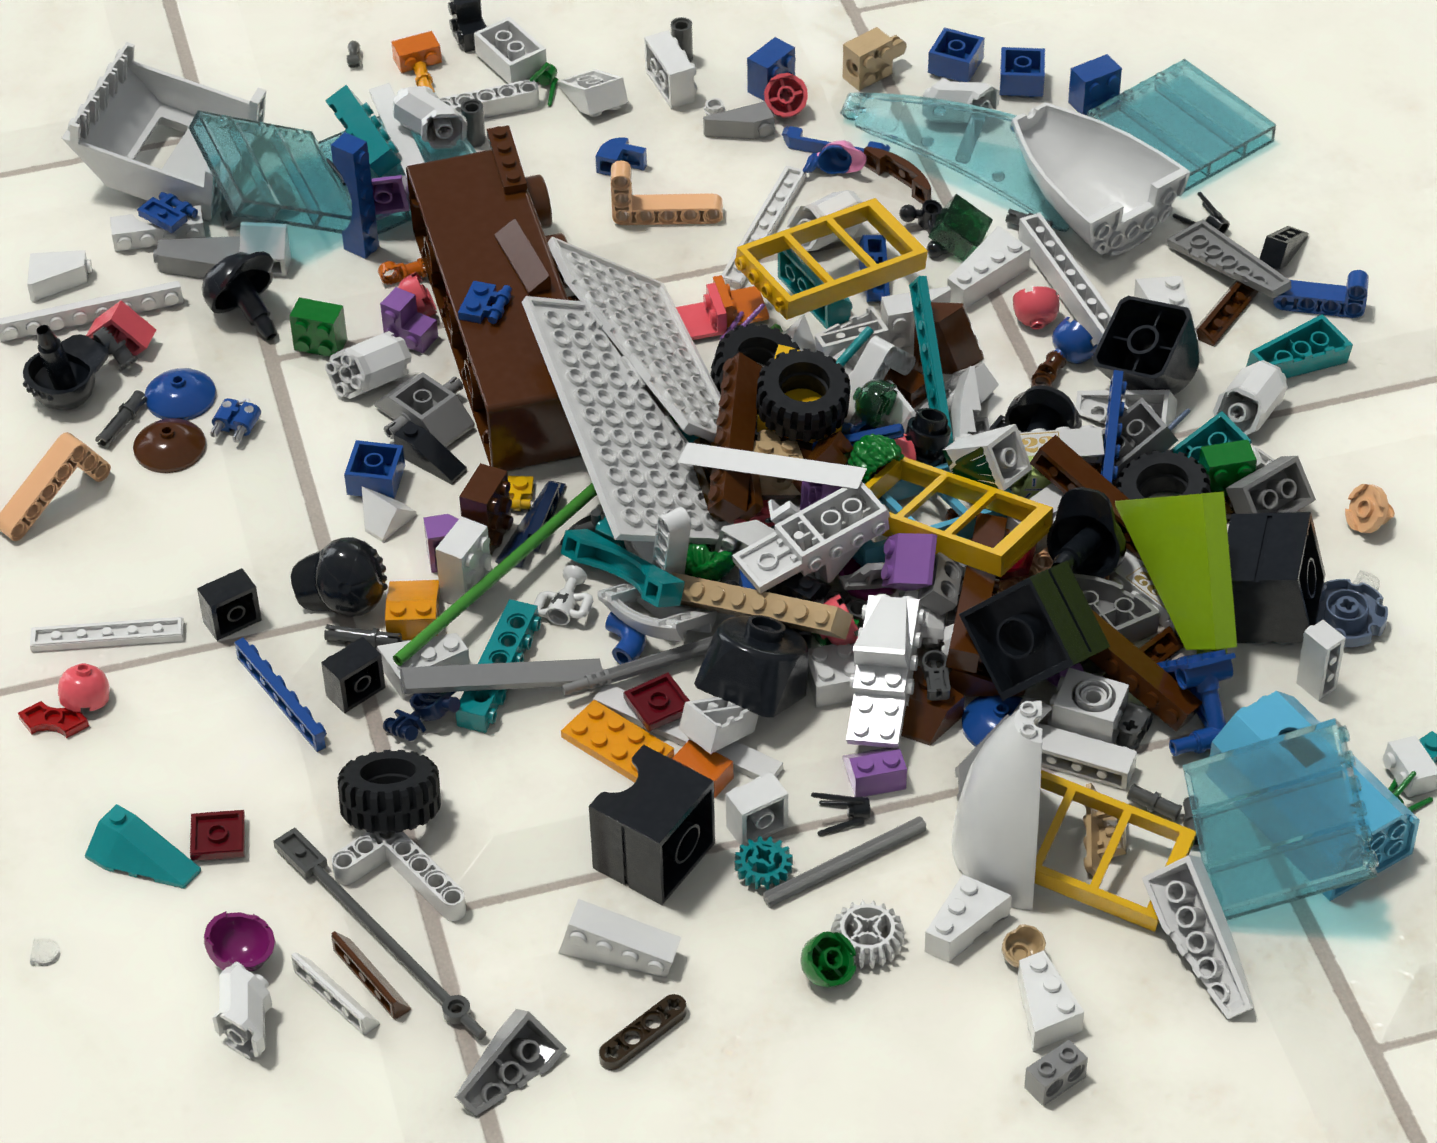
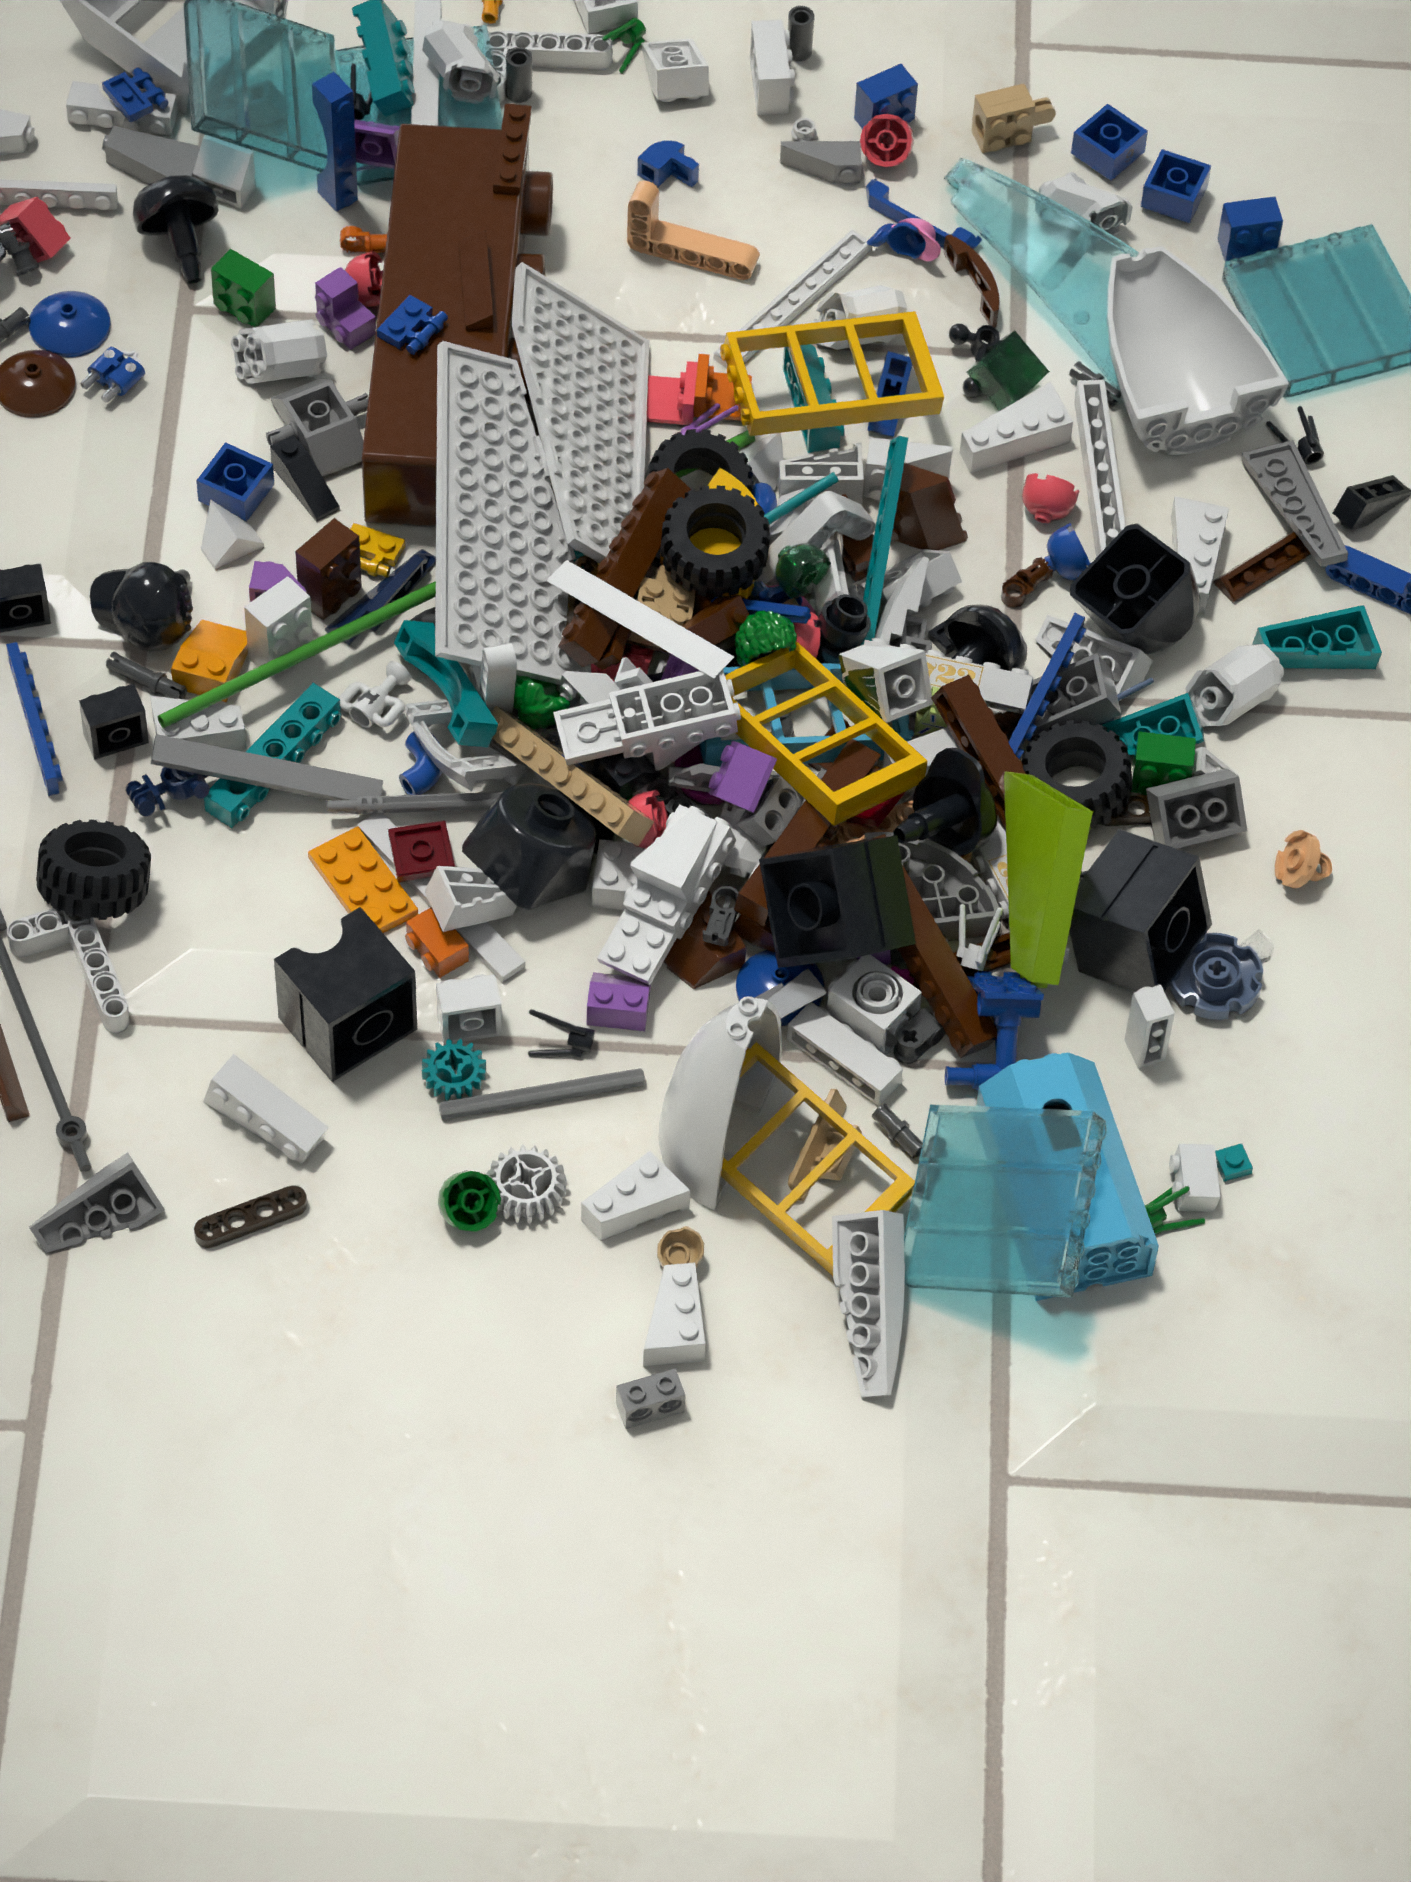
camera: 15 degrees right, 10 degrees up
none -> white plant [956,904,1003,971]

